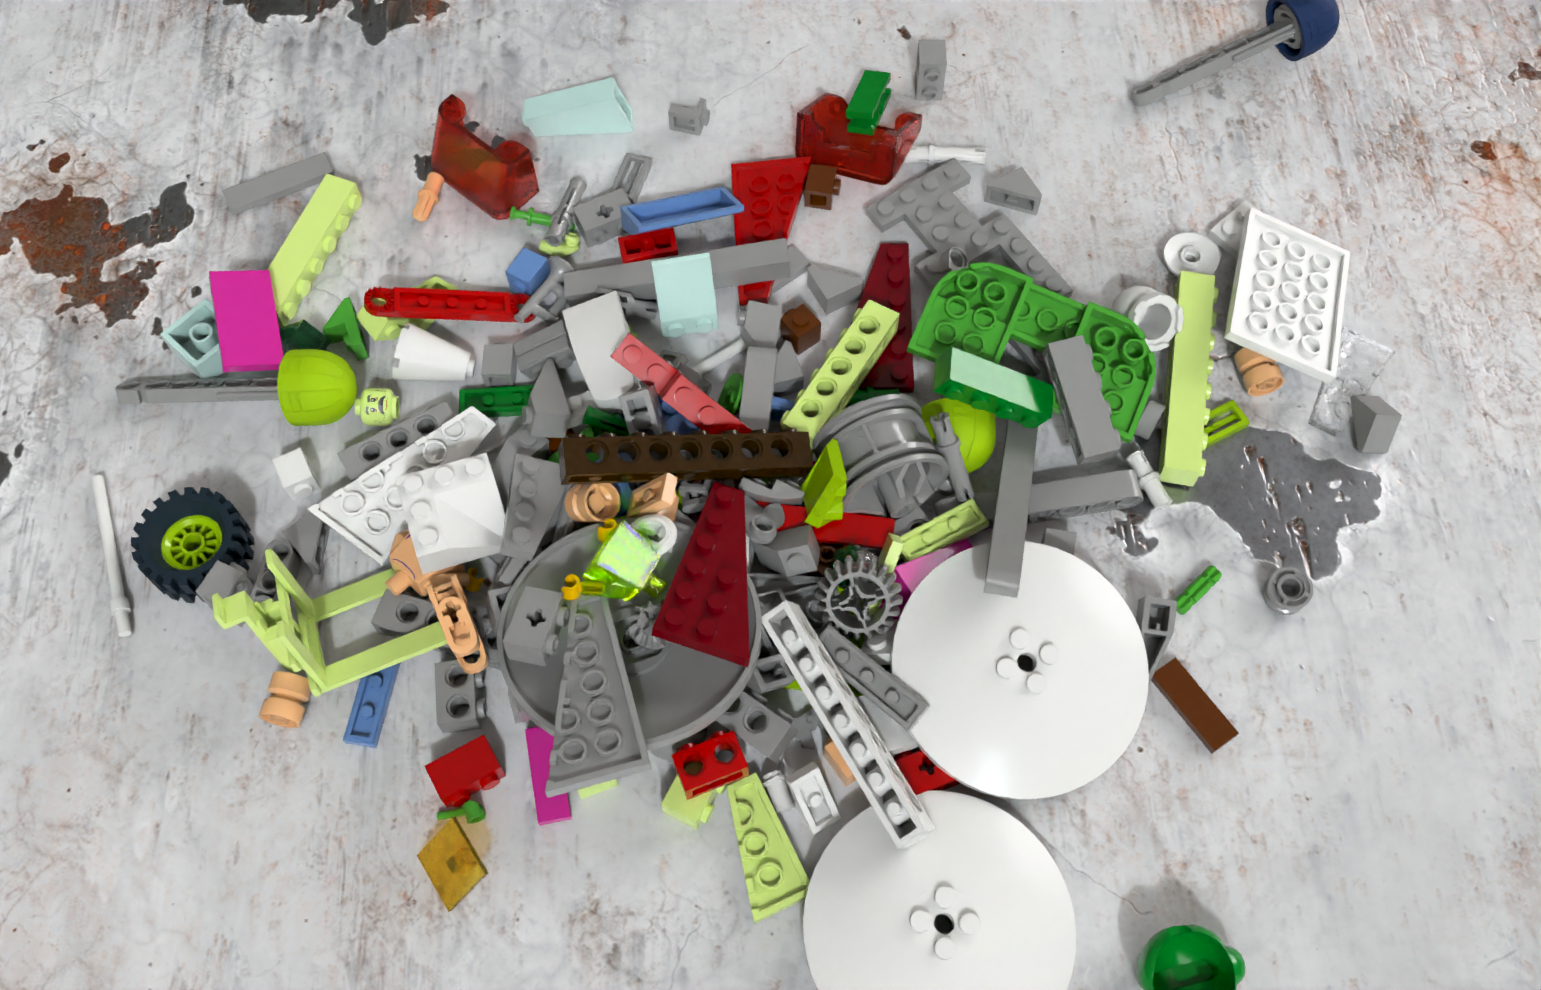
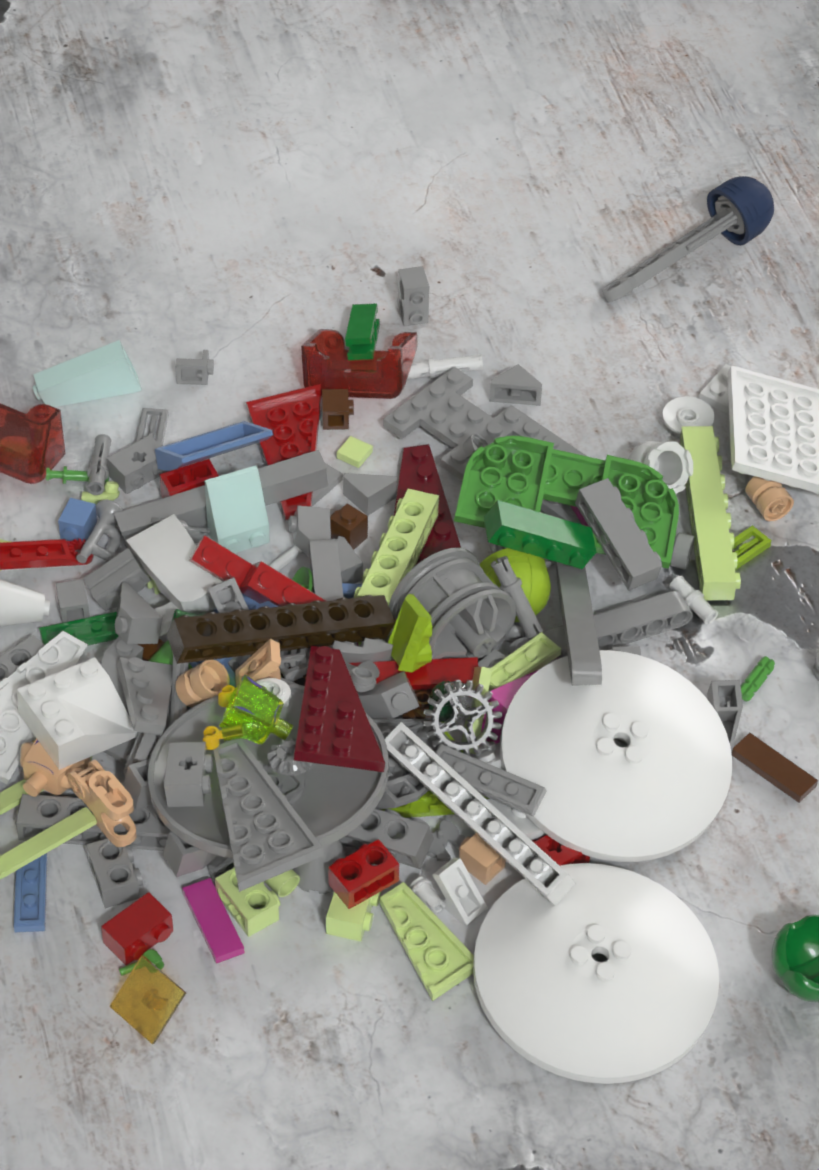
camera: 15 degrees left, 15 degrees down
none -> yellowish green tile [337,436,373,468]

